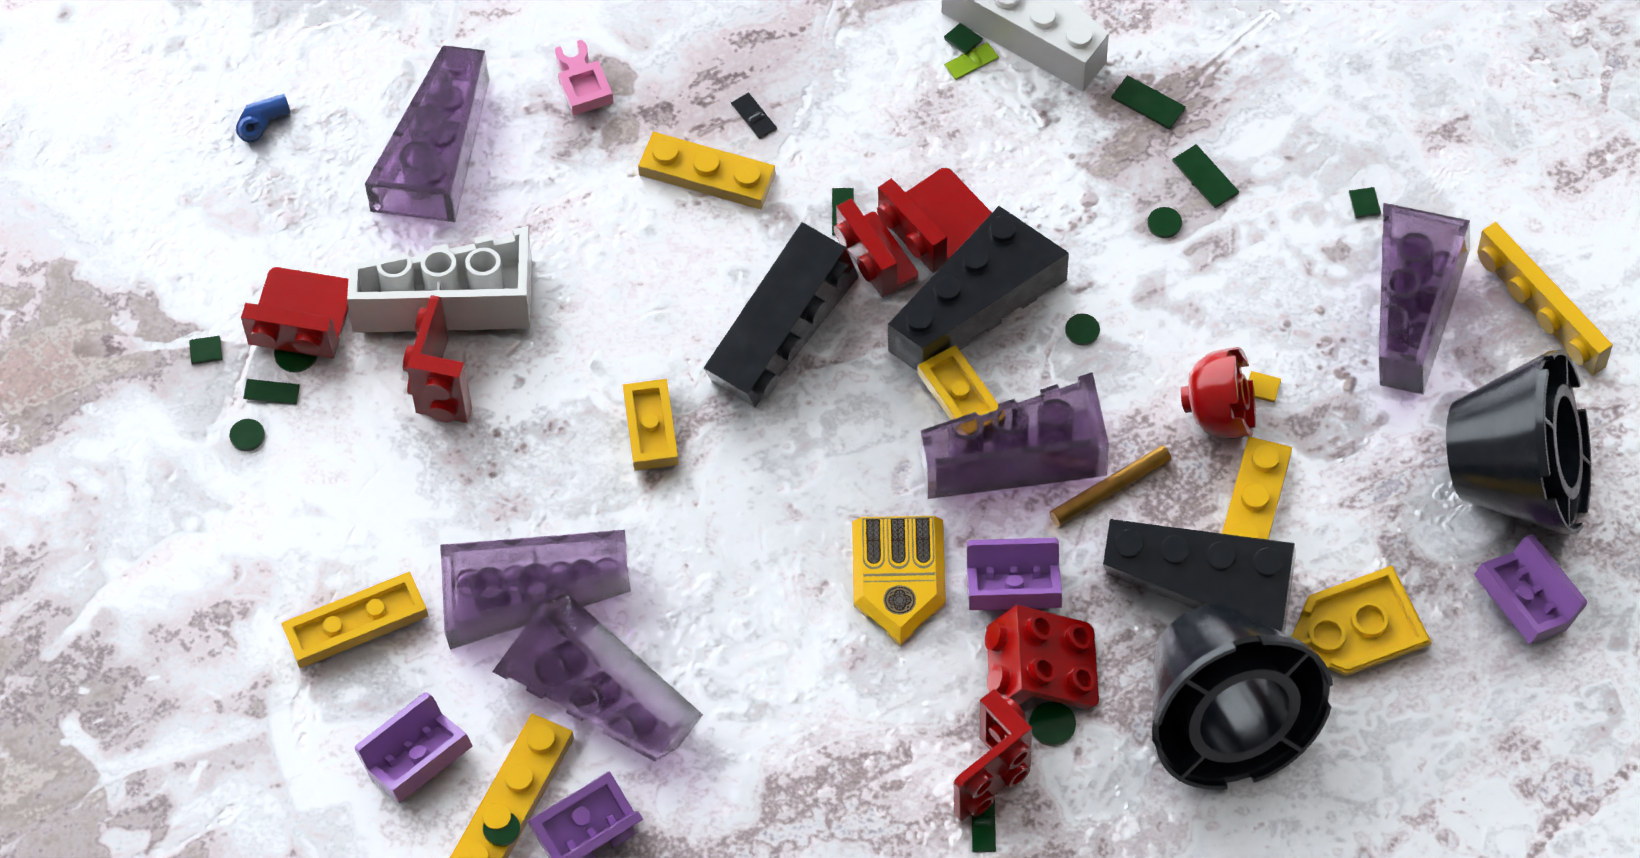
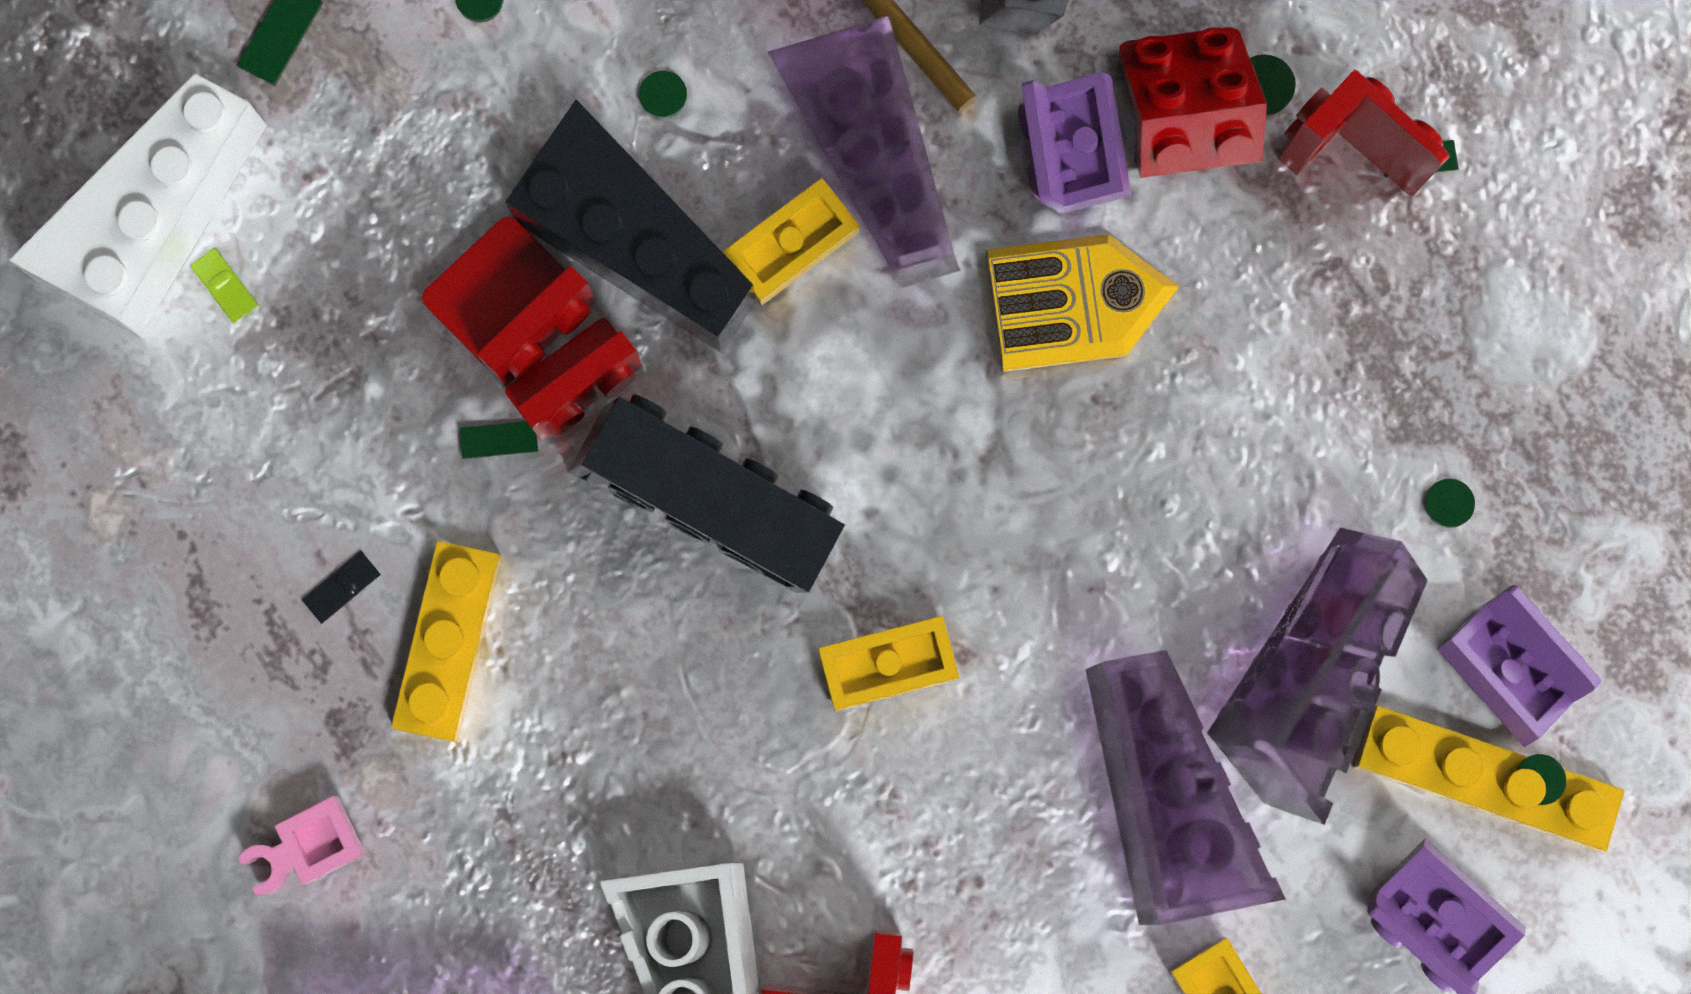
camera: 100 degrees left, 20 degrees up
dark green window [944,23,983,55] -> none
none -> dark green piece [1424,479,1475,528]

